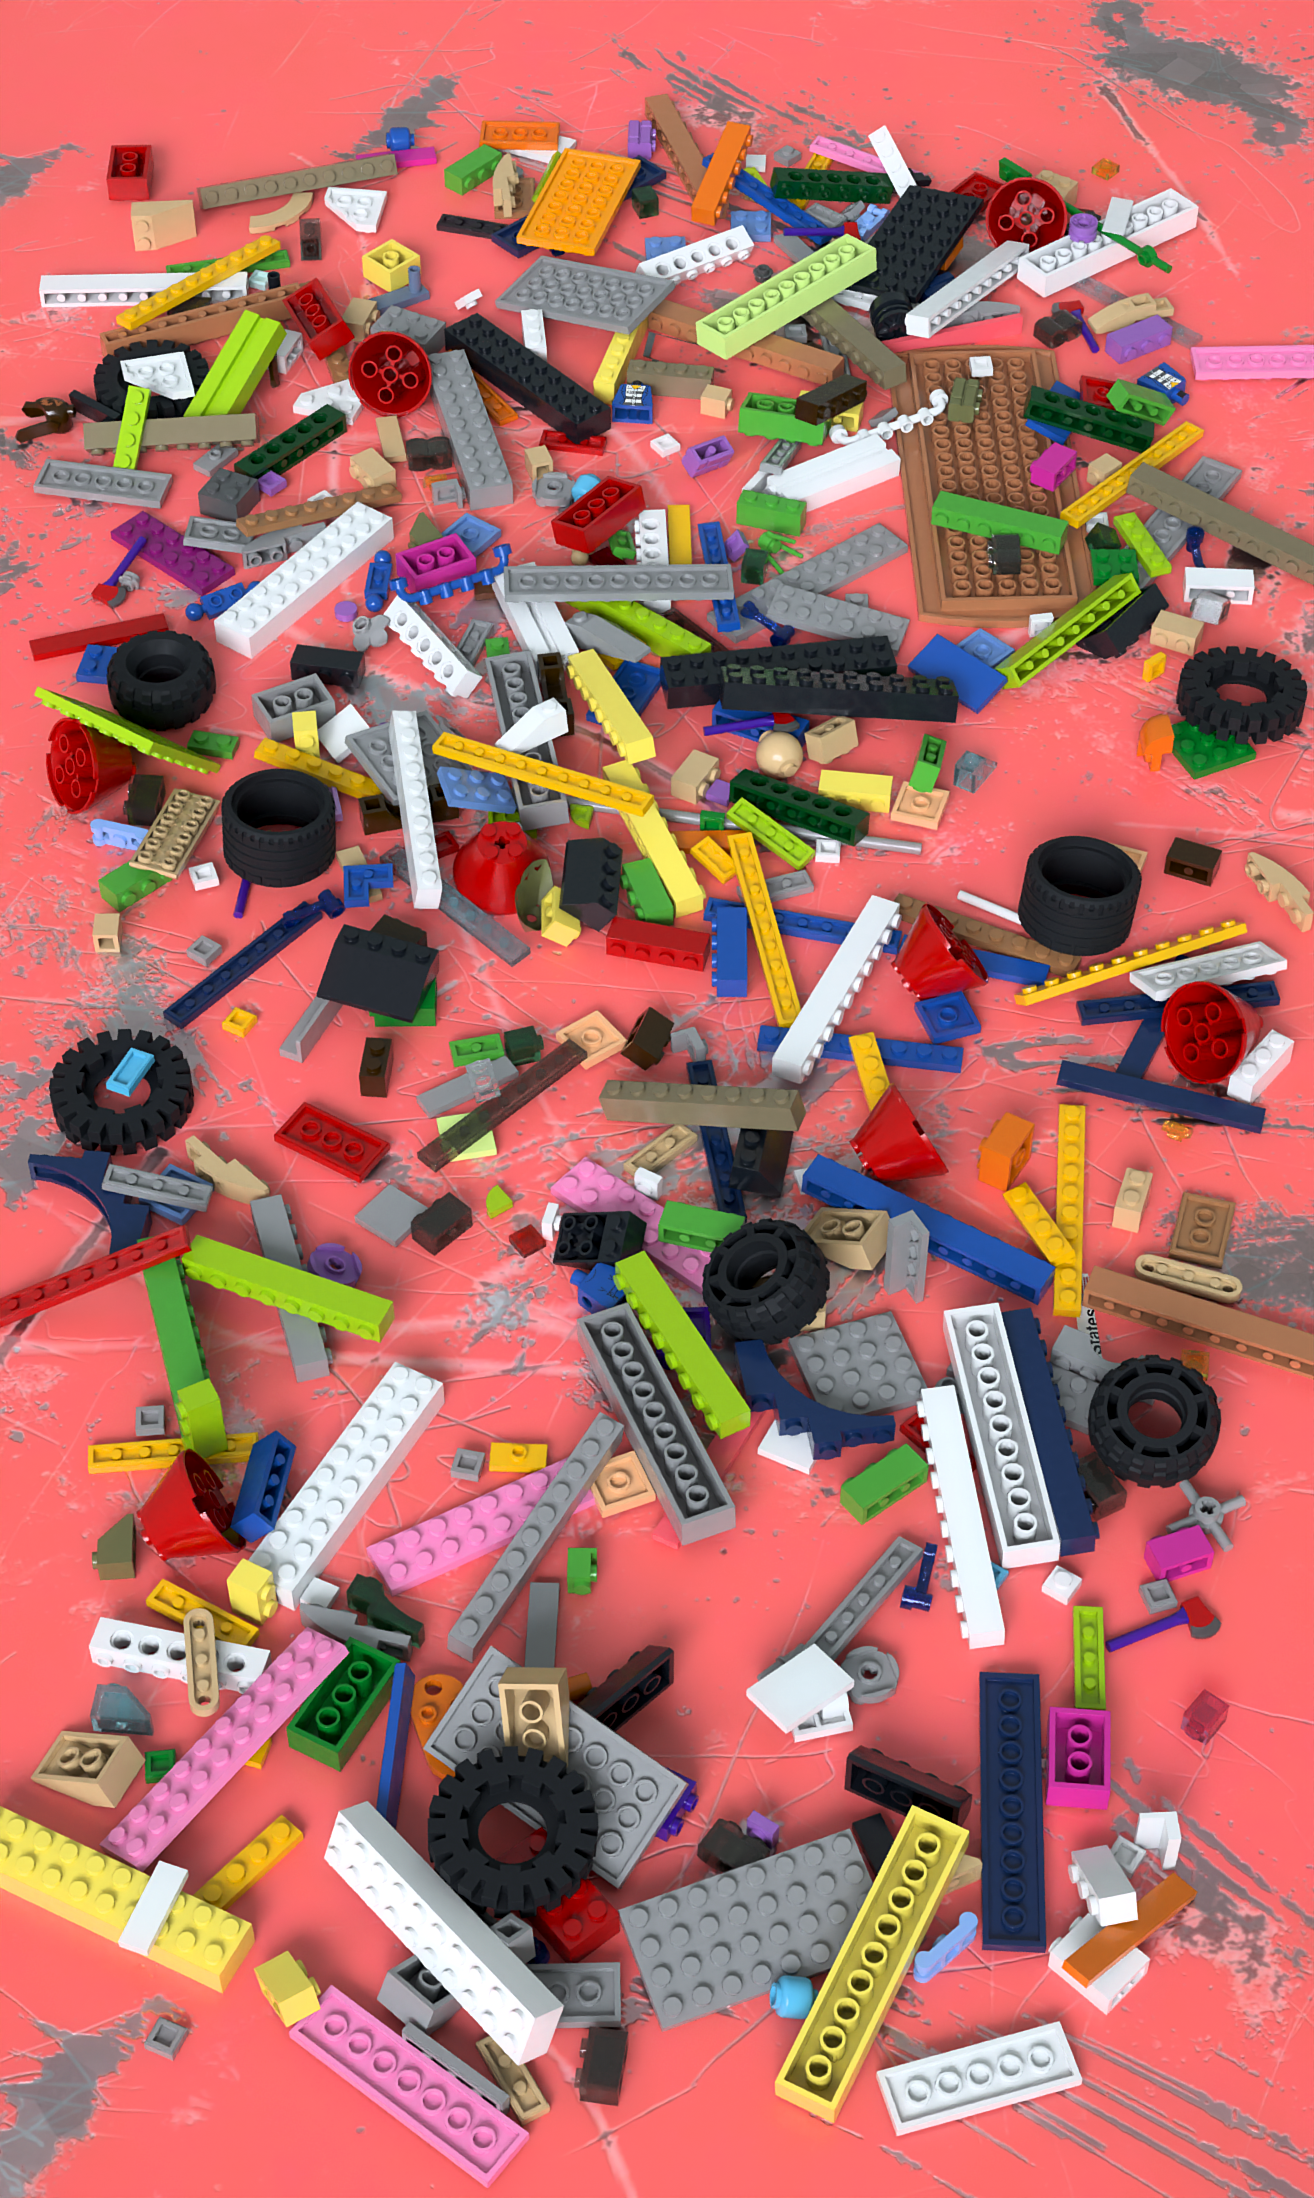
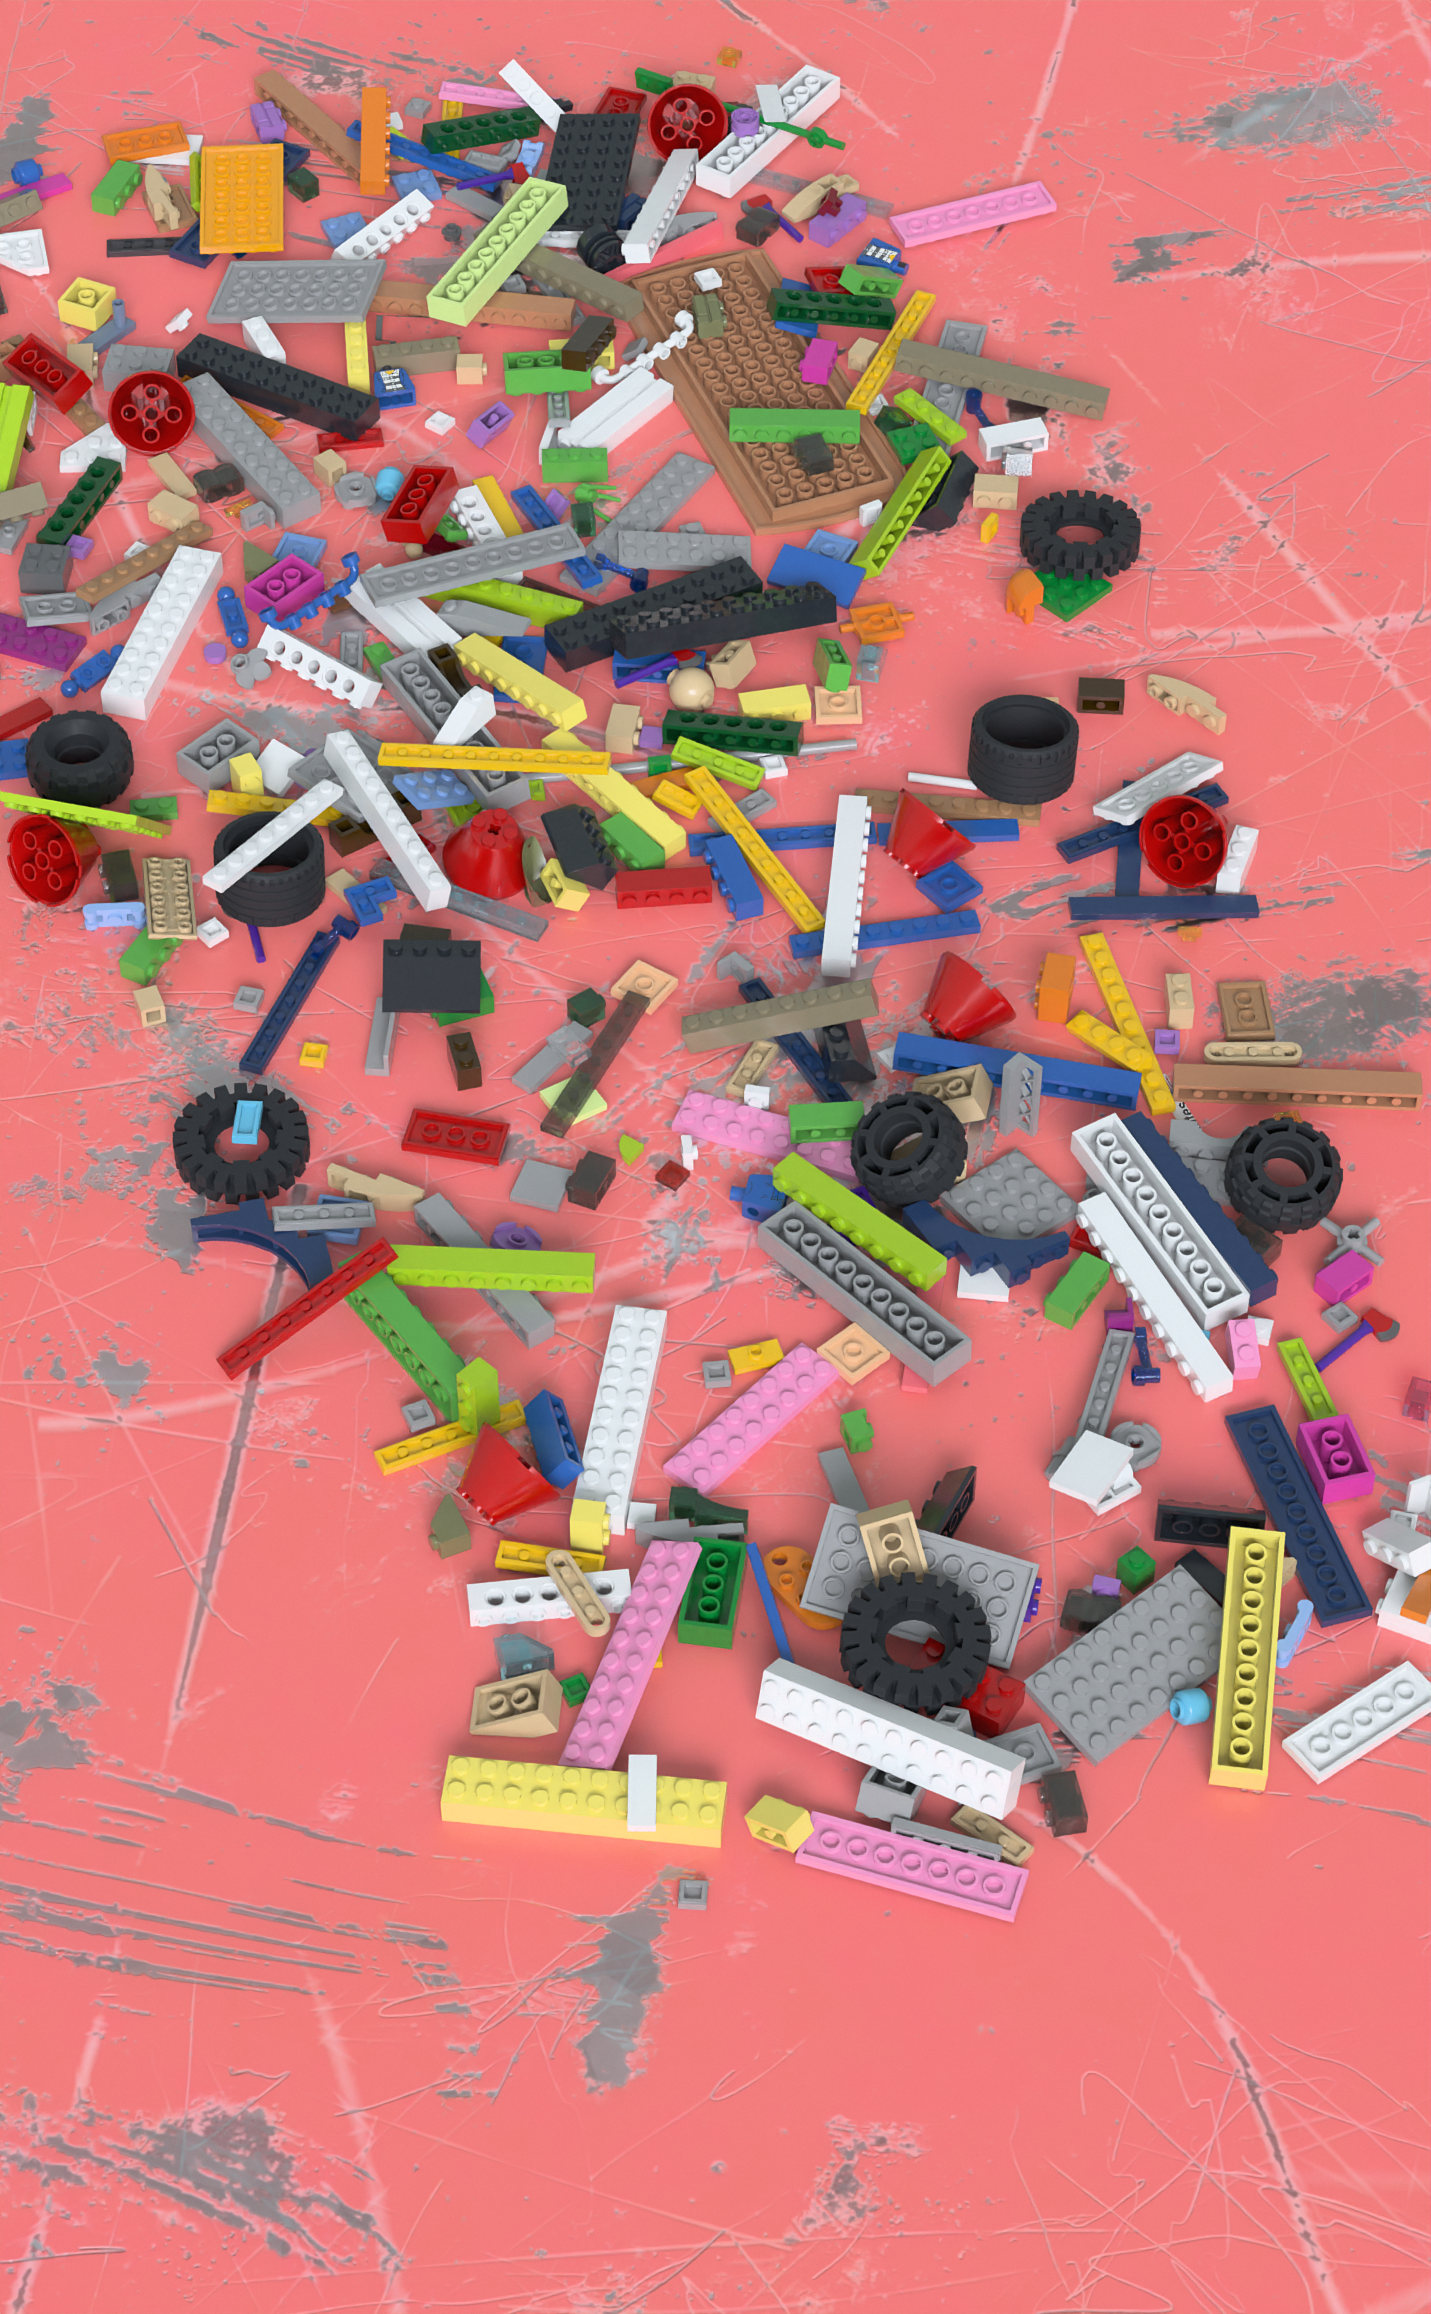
camera: 20 degrees left, 0 degrees up
yellow plate [192,1815,304,1911] -> none
black brick [290,644,366,688] -> none
light grey brick [447,1412,624,1663] -> none
bright green plate [449,1033,504,1067] -> none
black slope [553,1211,647,1270] -> none
dark brown brick [620,1007,675,1071] -> none
yellow plate [848,1032,890,1113] -> none
yellow plate [1014,919,1247,1006] -> none
none -> white plate [203,778,343,893]
none -> dark red tile [817,187,843,217]
none -> orange plate [839,602,915,645]
none -> magenta panel [1104,1297,1134,1336]
none -> green brick [1116,1545,1156,1595]
none -> medium lavender plate [1154,1029,1180,1055]
none -> bright pink brick [1225,1319,1261,1380]

